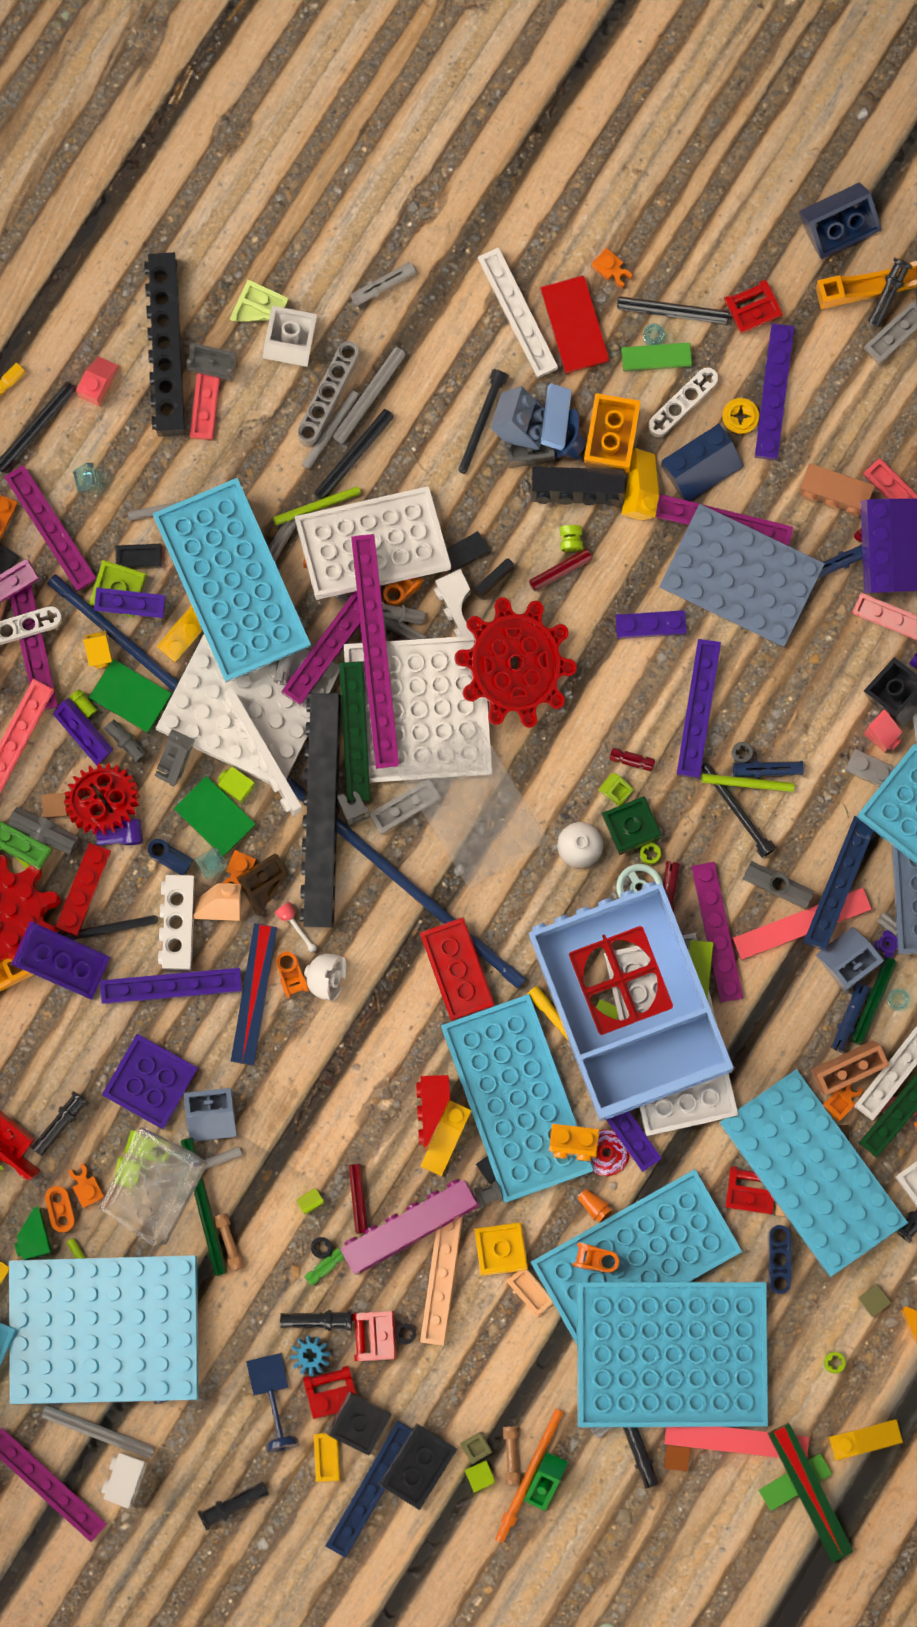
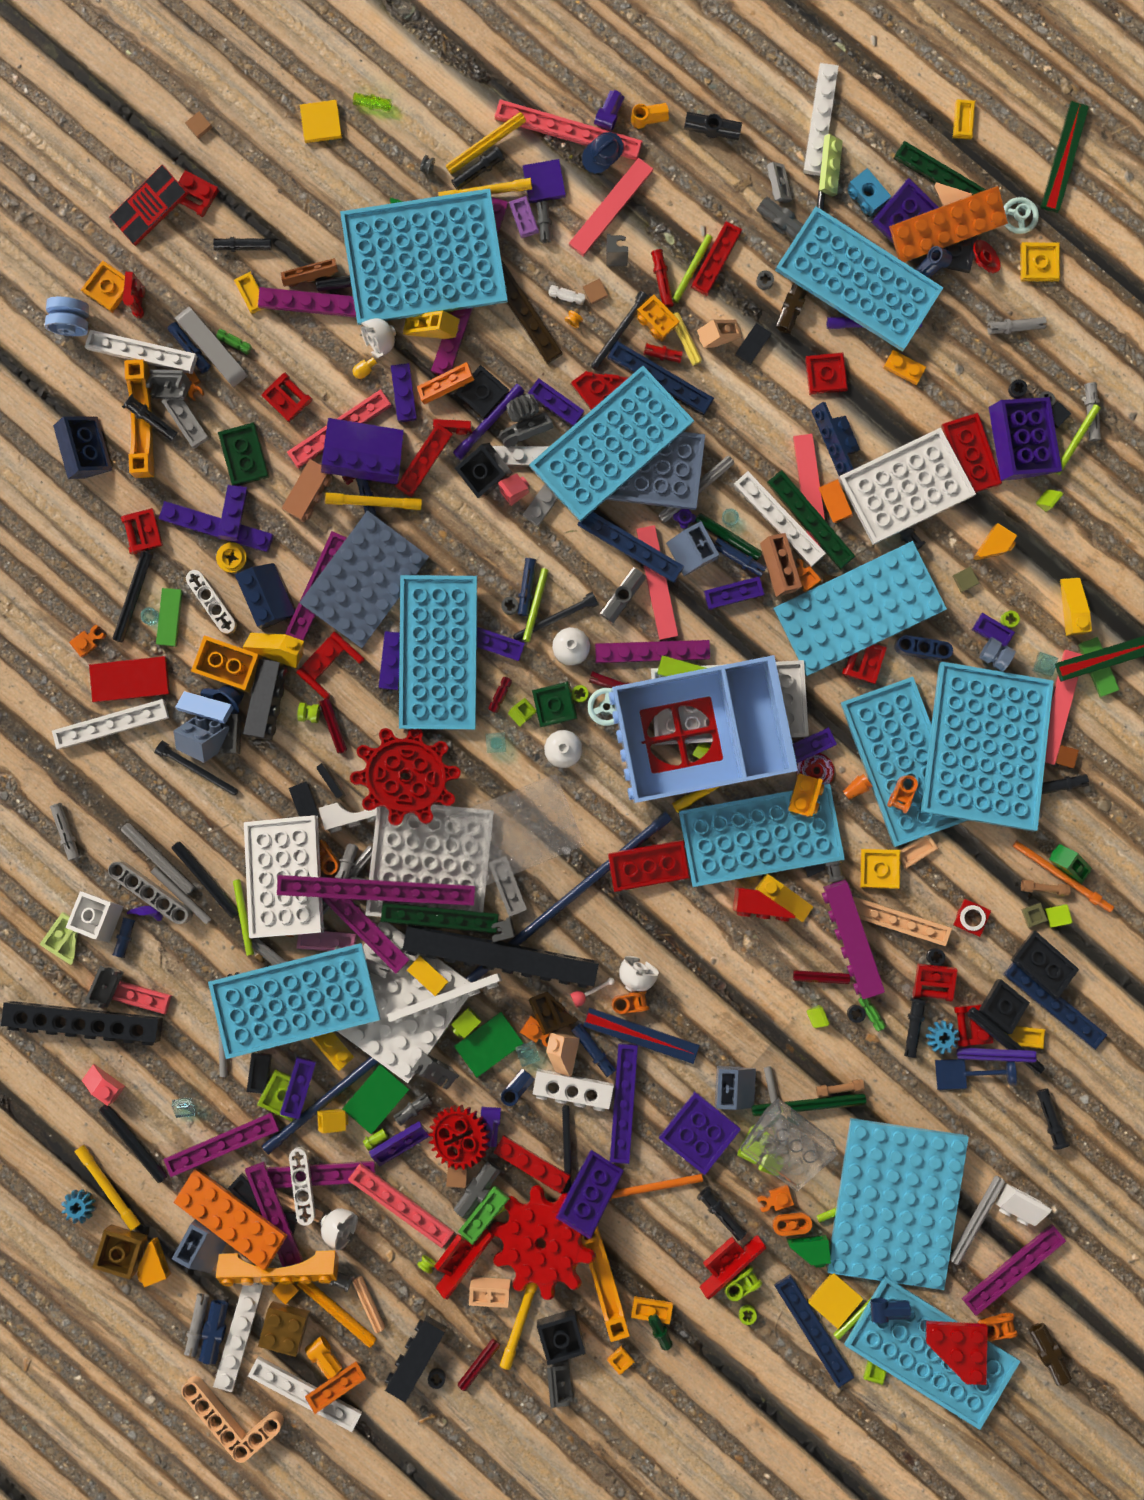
camera: 80 degrees left, 5 degrees up
none -> dark blue pin [112,917,136,958]
none -> dark purple bar [127,906,163,921]
none -> dark green tile [218,422,270,486]
none -> dark purple plate [218,485,248,541]
none -> red plate [296,631,364,699]
none -> bright pink tile [297,931,357,951]
none -> yellow piece [325,493,422,510]
none -> medium azure plate [399,575,478,730]
none -> yellow tile [407,955,449,996]
none -> clear light blue plate [486,732,506,753]
none -> white cylinder [552,627,590,666]
none -> dark blue pin [571,1023,616,1078]
none -> orange bar [610,1174,703,1201]
none -> dark purple plate [704,577,764,610]
none -> piece [953,899,992,937]
none -> dark purple axle [957,1048,1037,1063]
none -> black axle [967,1007,1045,1075]
none -> dark purple tile [971,613,1015,647]
none -> sand blue wheel [979,637,1016,672]
none -> clear light blue plate [1033,652,1059,677]

